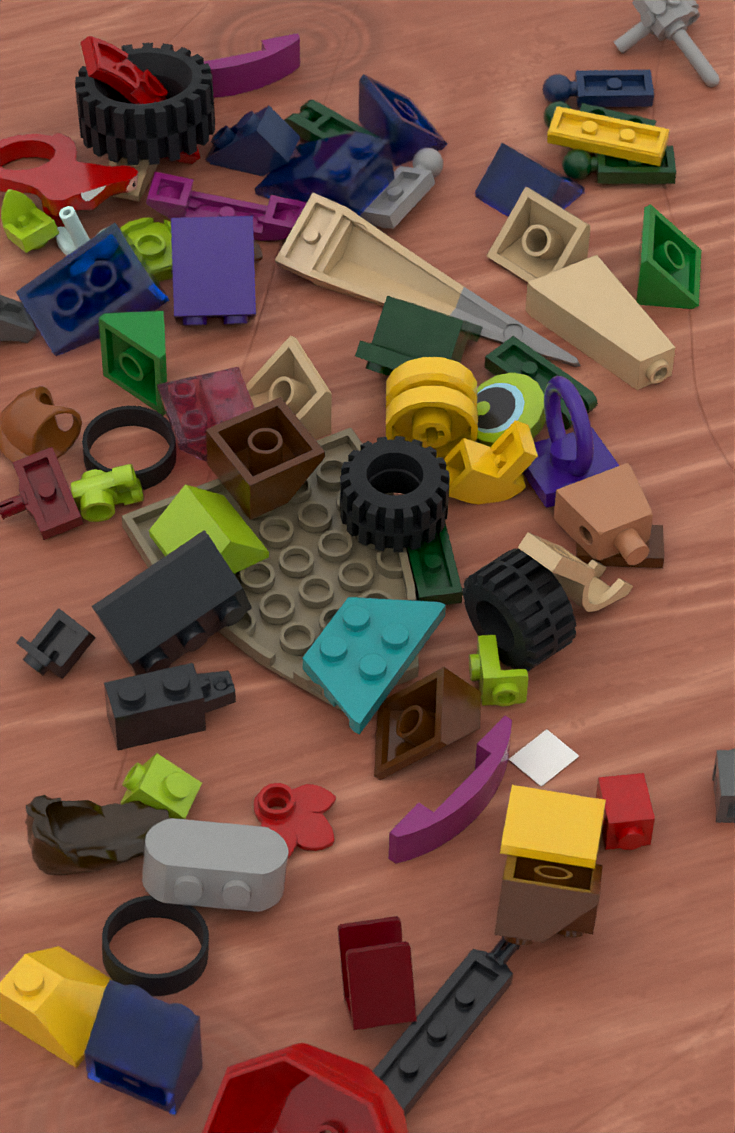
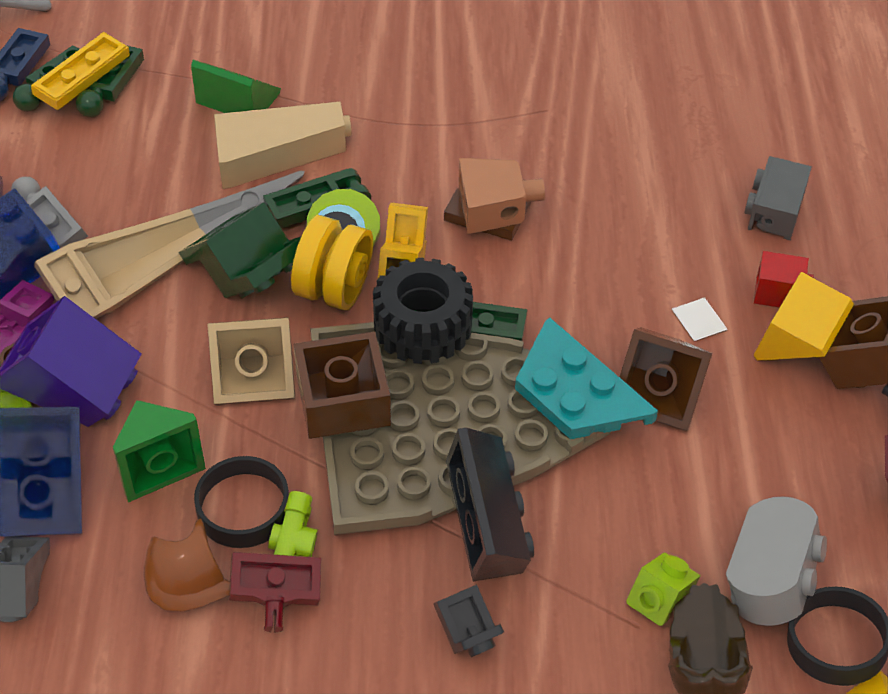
camera: 70 degrees left, 0 degrees up
black hinge [104,663,236,751] -> none
lime slope [149,484,269,574] -> none
clear pink slope [157,367,255,462] -> none
red plate [254,783,336,859] -> none
magenta slope [388,716,512,864] -> none
black tyre [462,548,576,671] -> none
lime bracket [469,635,529,706] -> none
clear blue slope [475,143,585,217] -> none
tan slope [487,187,590,282] -> none
tan piece [518,532,633,612] -> none
dark purple tile [523,376,619,508] -> none

